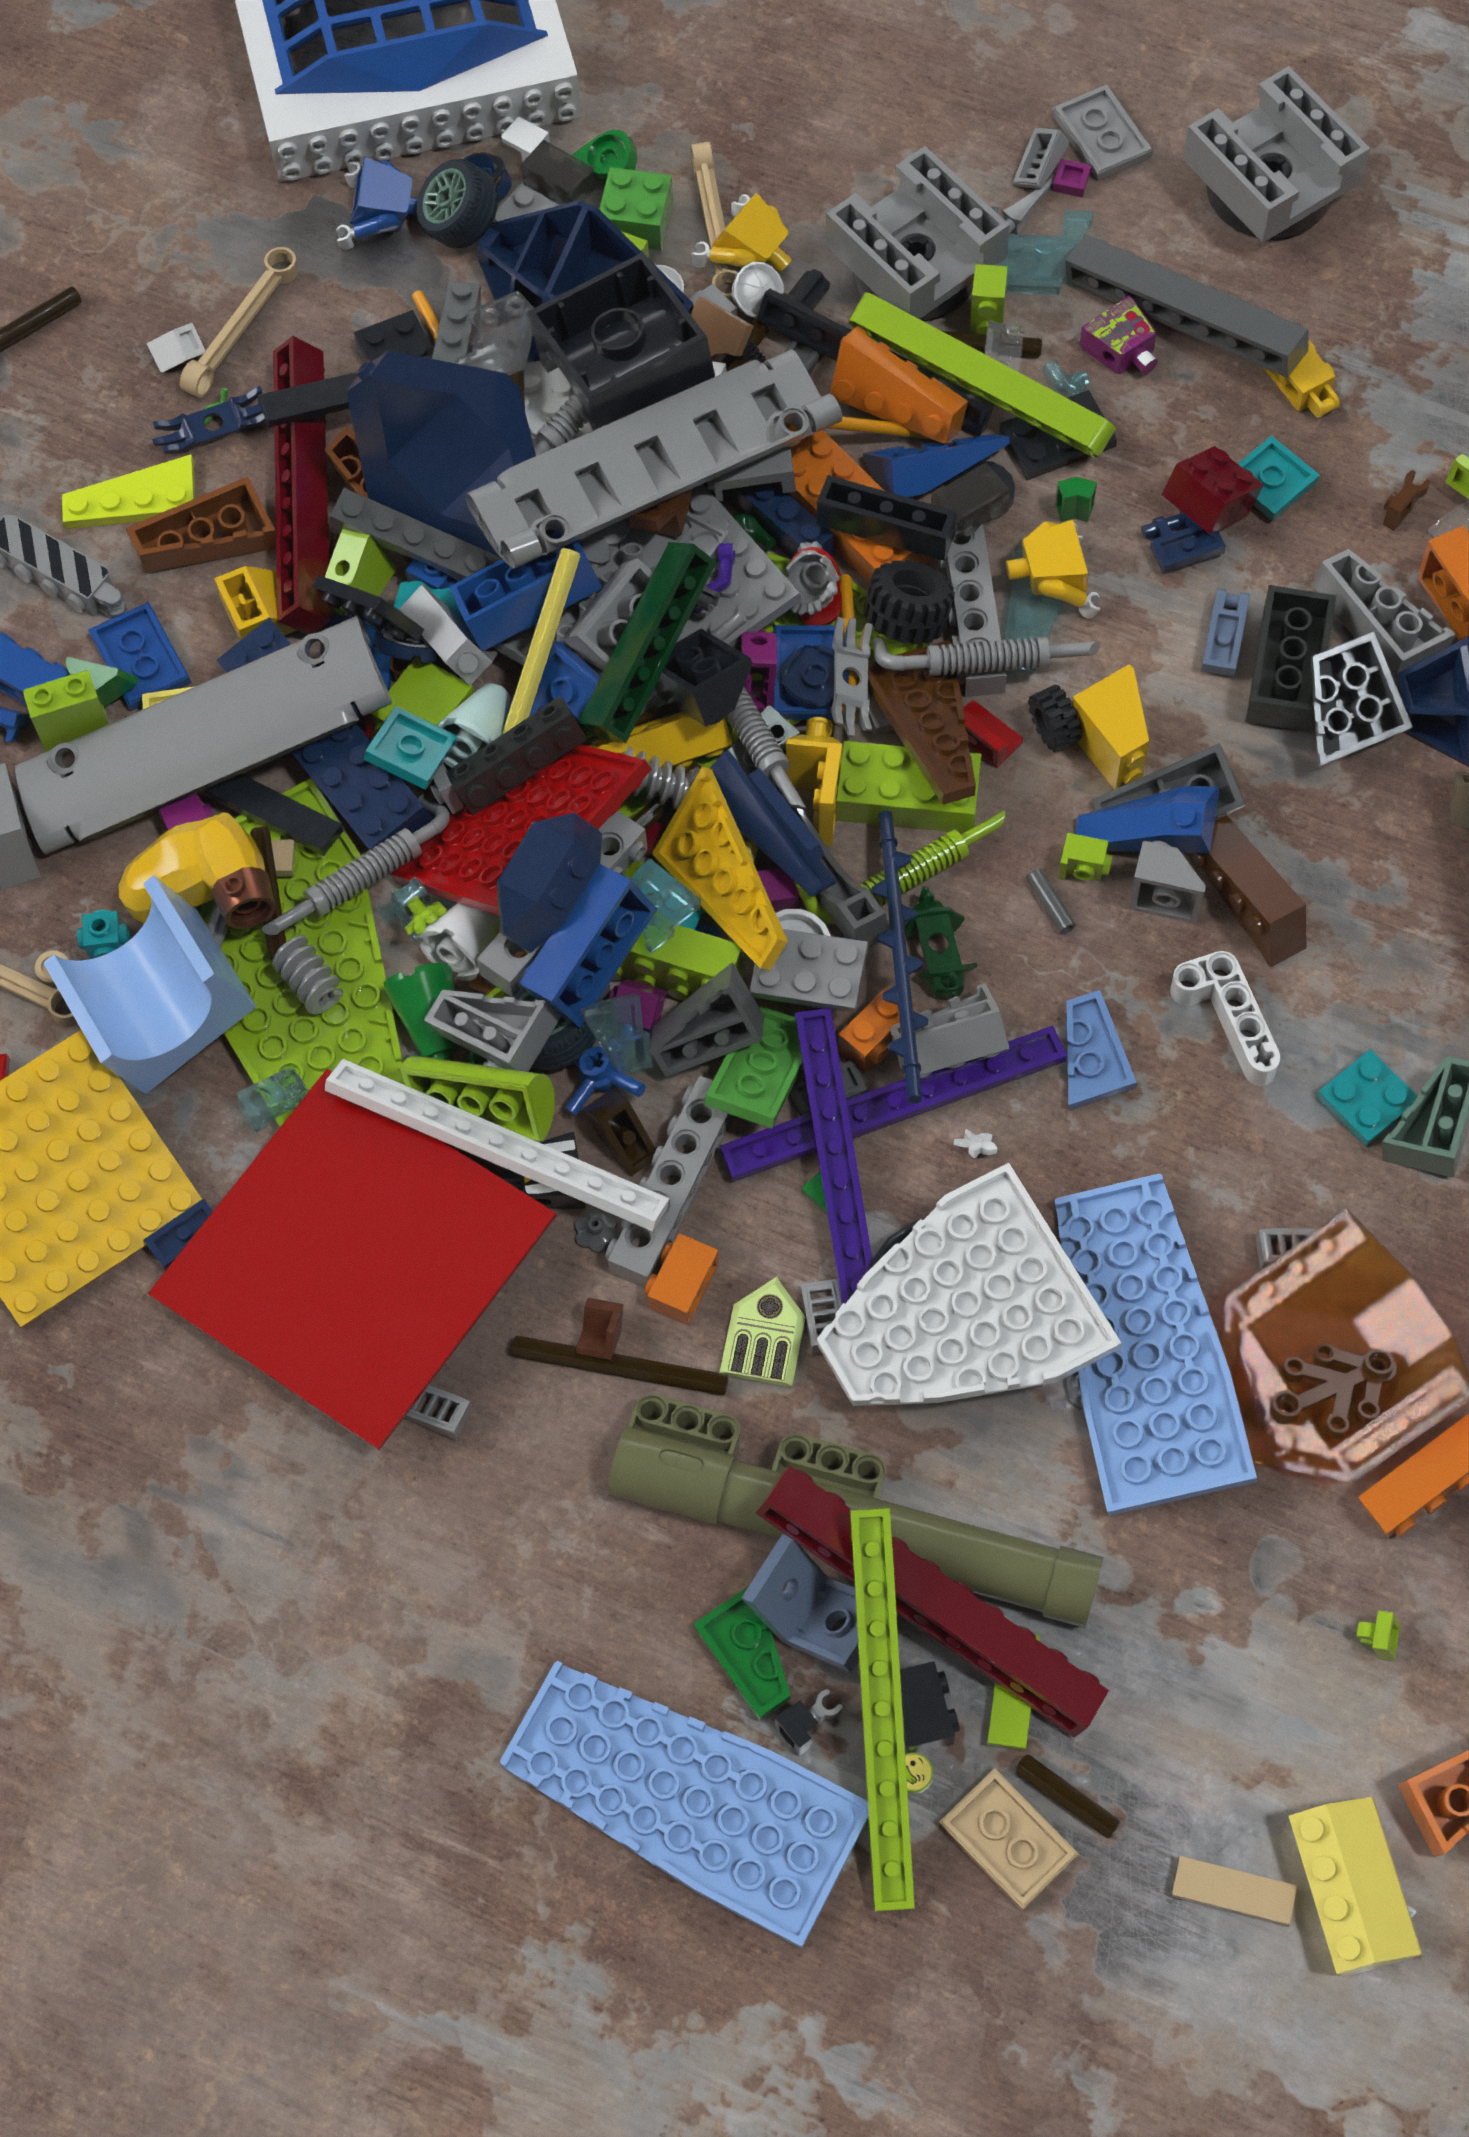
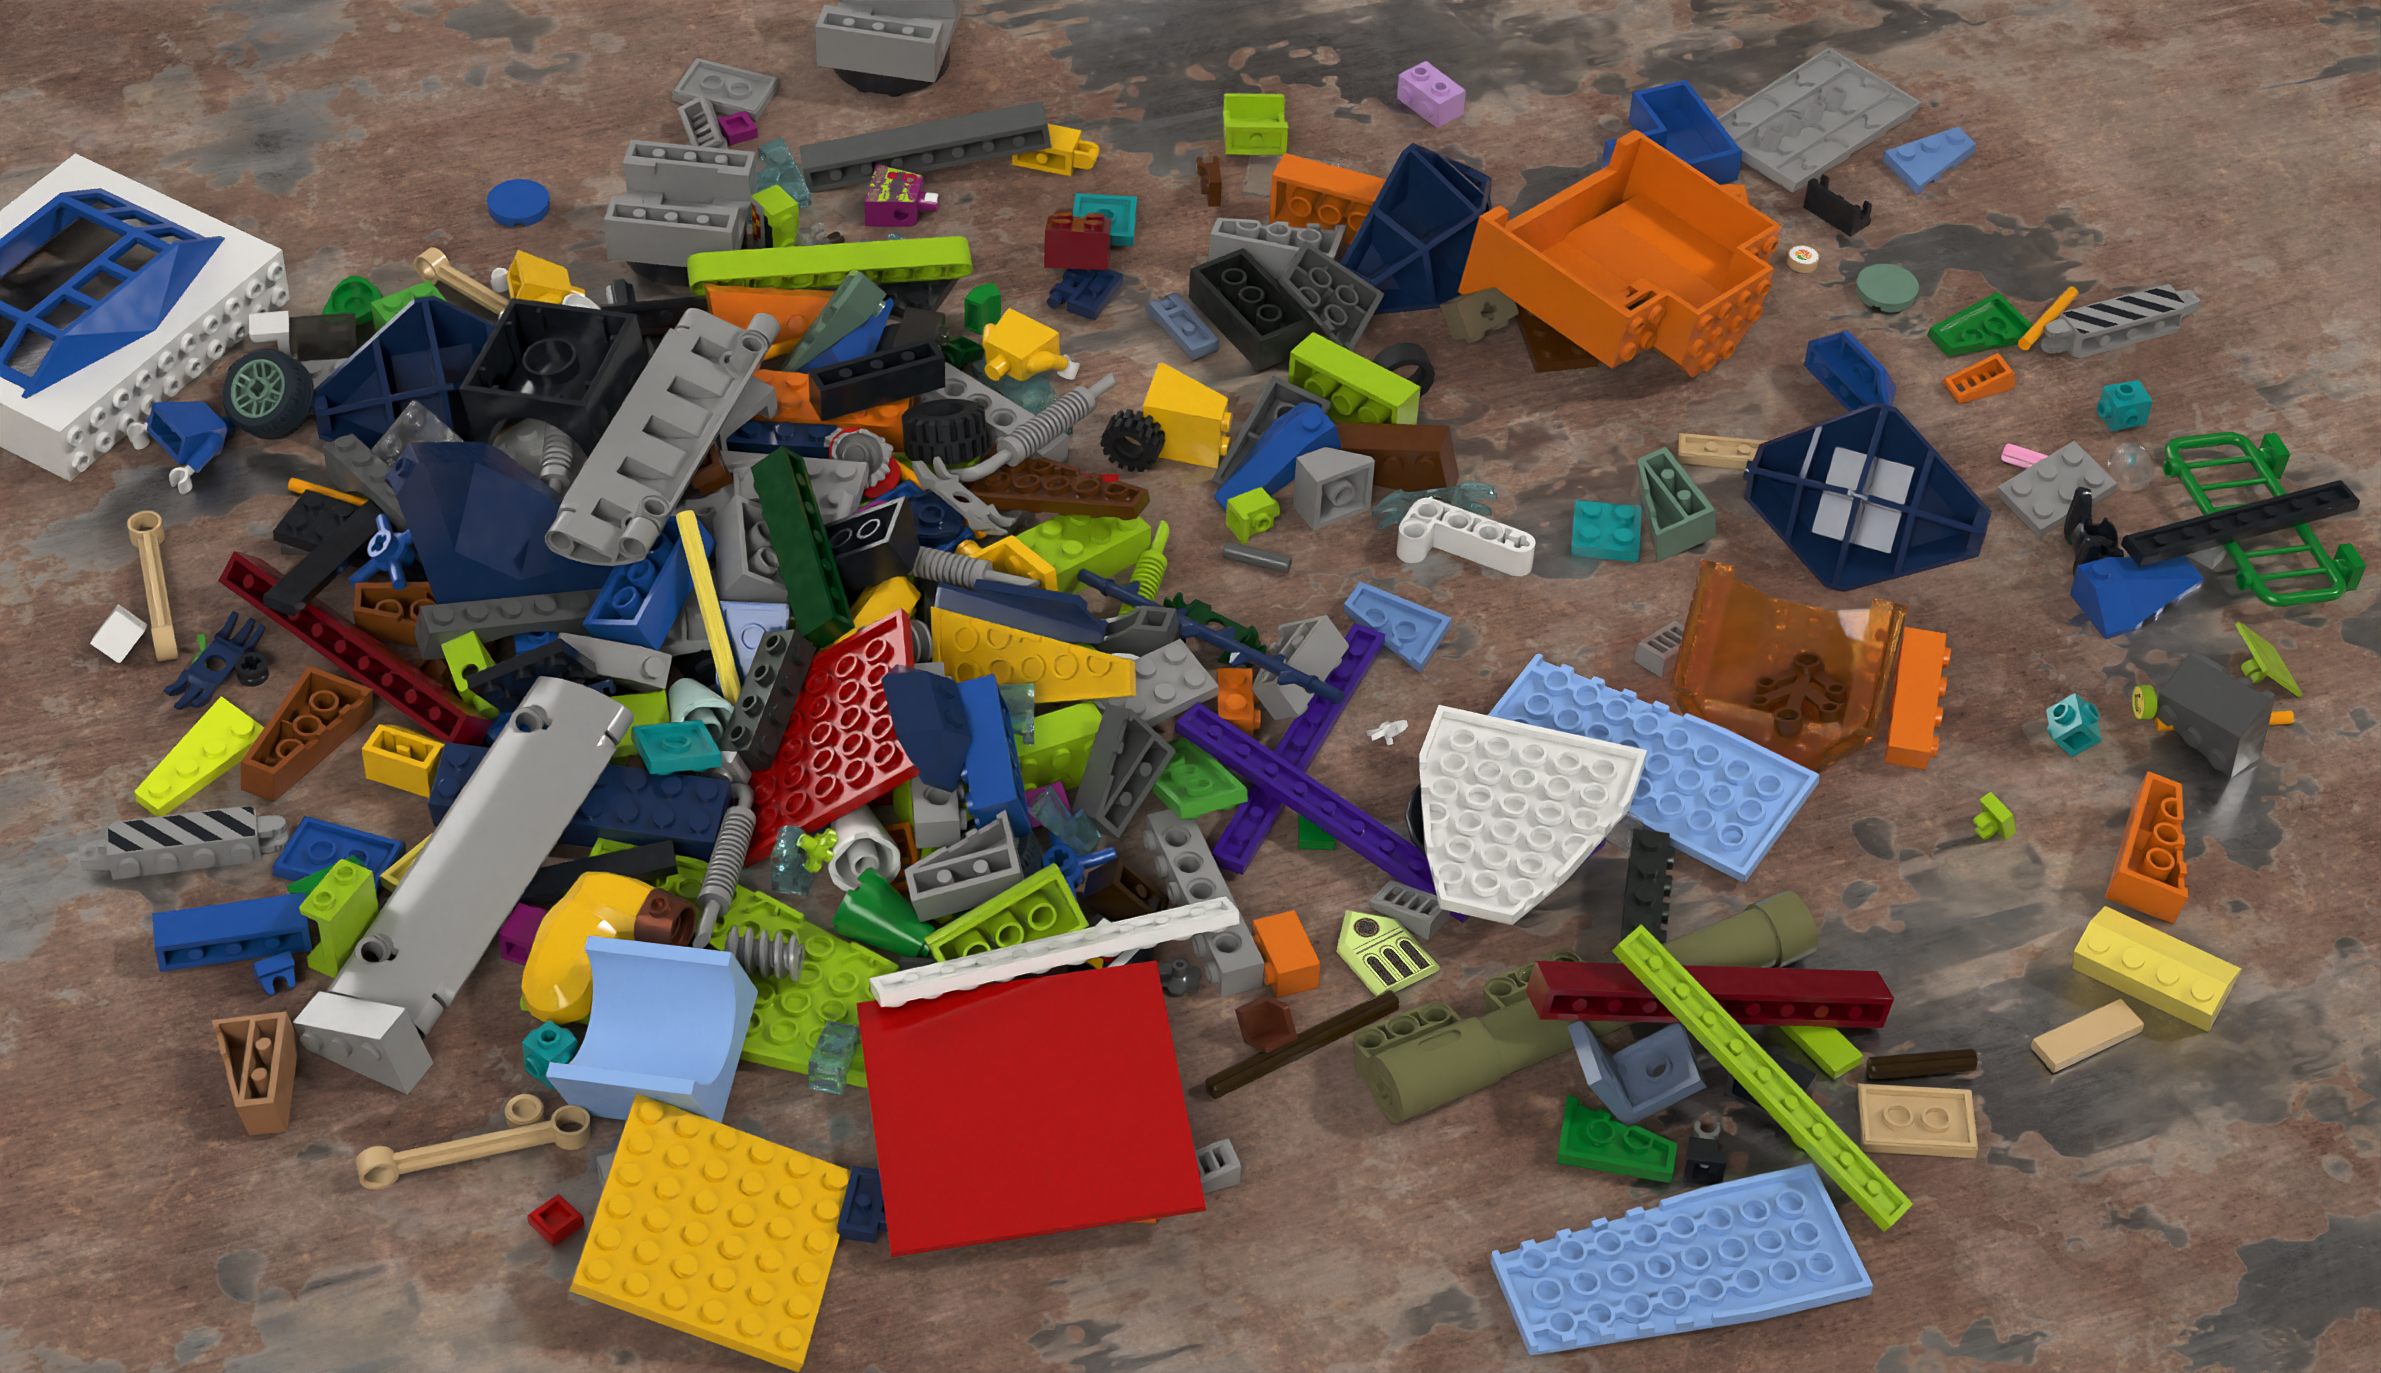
camera: 50 degrees left, 20 degrees down
none -> black bush [235,652,269,687]
none -> blue tile [487,179,550,227]
none -> sand green wedge [777,270,886,372]
none -> dark green bracket [937,335,985,371]
none -> lime brick [1288,332,1420,425]
none -> clear light blue piece [1371,480,1497,531]
none -> black tyre [1372,342,1435,398]
none -> pearl dark grey brick [1618,828,1675,961]

